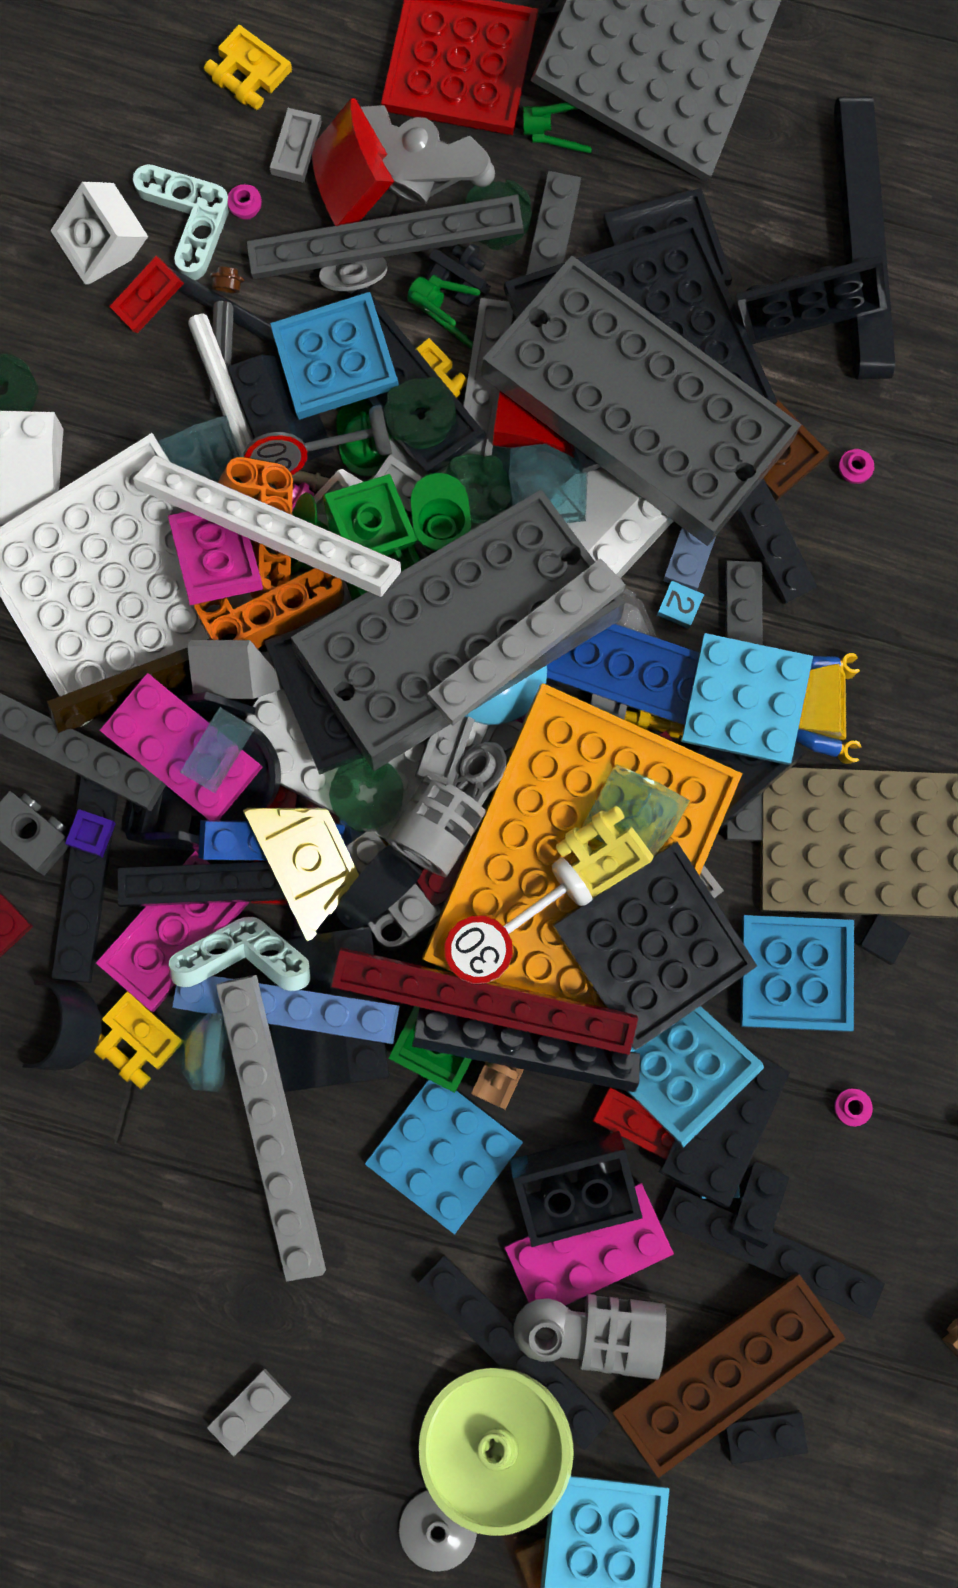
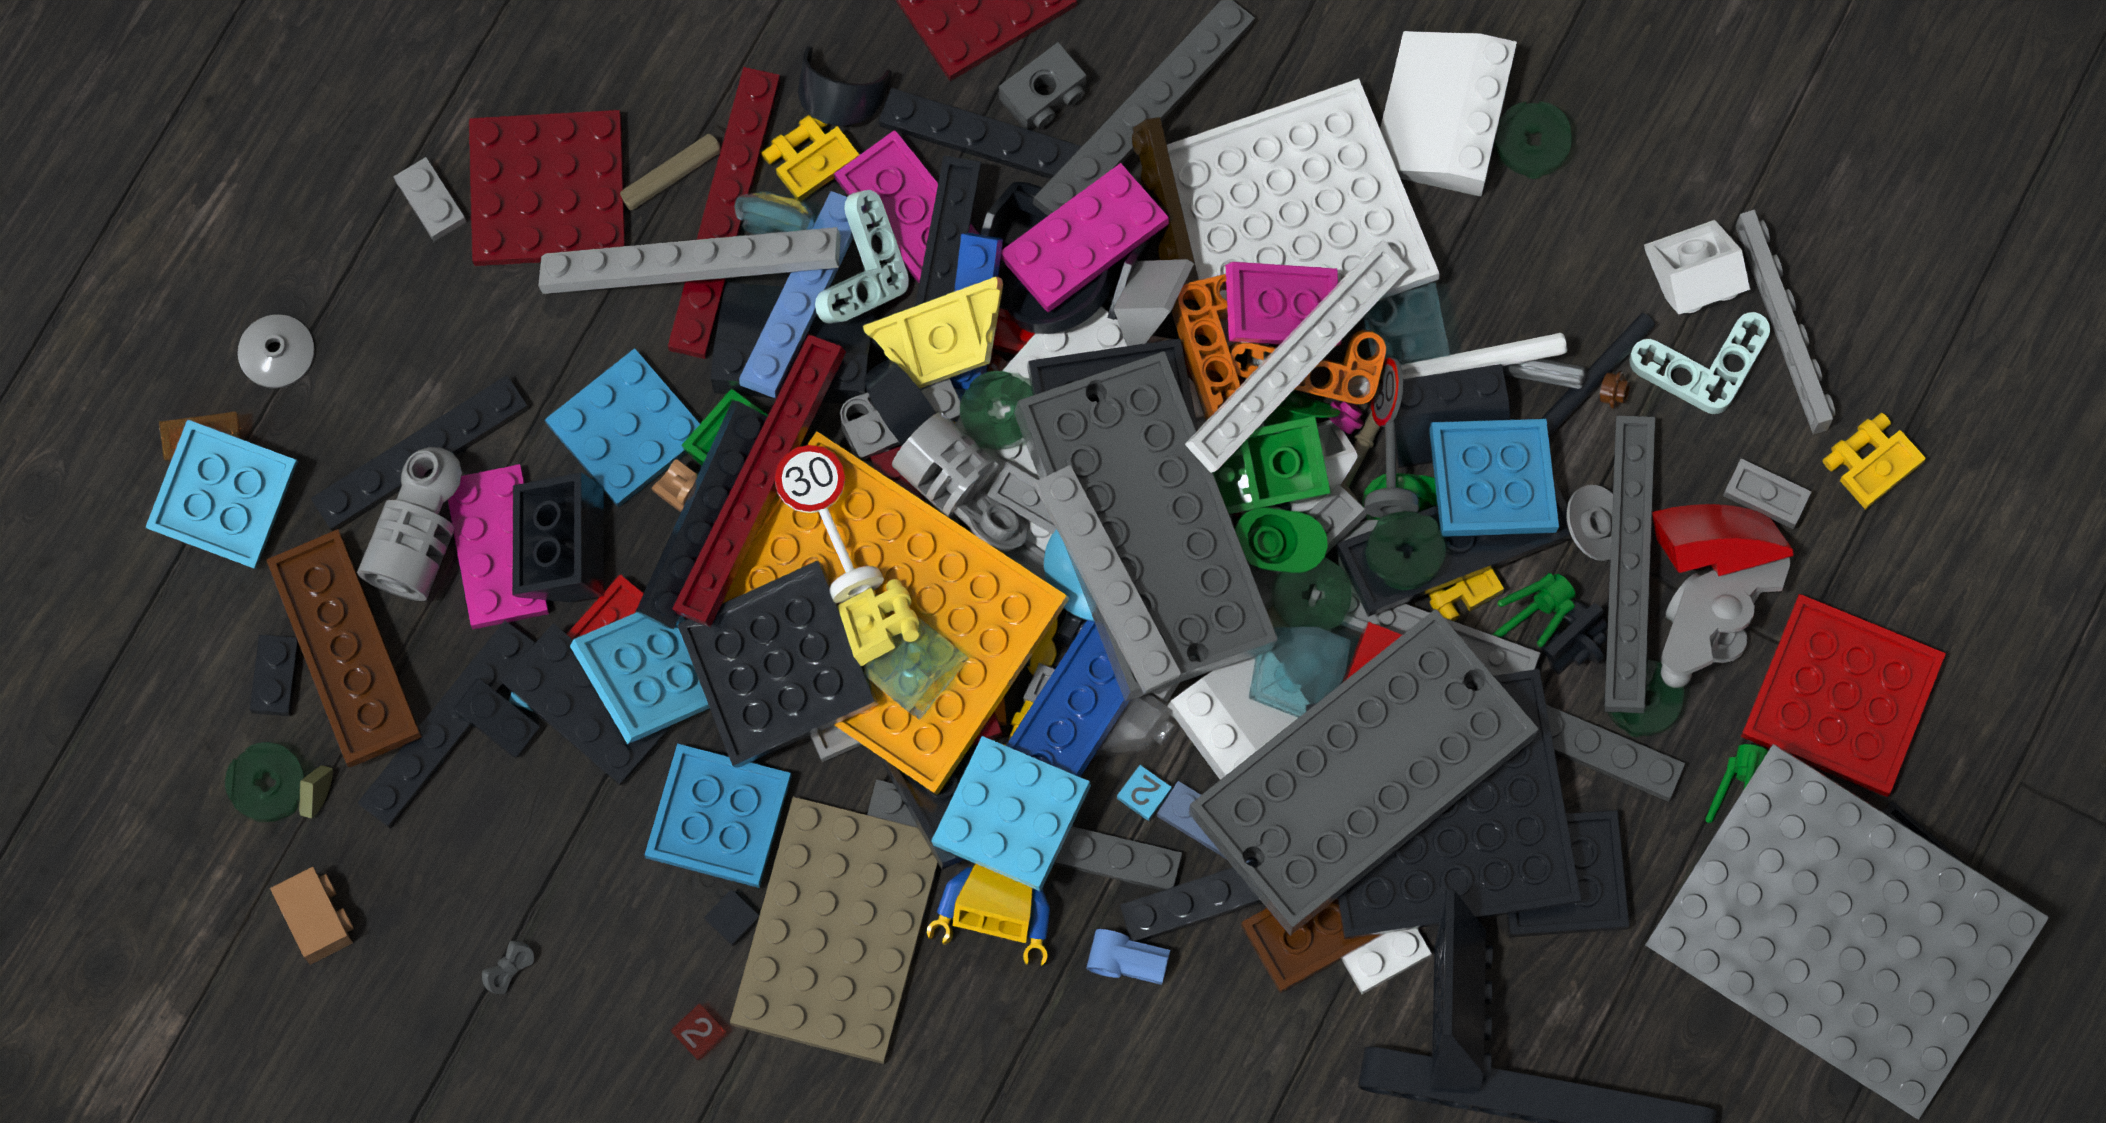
camera: 110 degrees right, 5 degrees down
dark purple plate [65,809,116,858] -> none
red plate [109,256,184,333] -> none
clear light blue plate [180,708,254,793] -> none
dark pink plate [228,184,262,219] -> none
yellowish green dish [419,1368,573,1536] -> none
dark pink plate [834,1089,873,1126] -> none
dark pink plate [839,449,874,484] -> none
none -> clear green plate [225,742,305,822]
none -> olive tile [299,765,333,819]
none -> dark red plate [469,110,626,266]
none -> dark tan axle [620,134,721,210]
none -> dark red plate [668,67,781,359]
none -> medium blue piece [1086,929,1170,985]
none -> white plate [1342,928,1432,994]
none -> light grey plate [1735,210,1835,435]

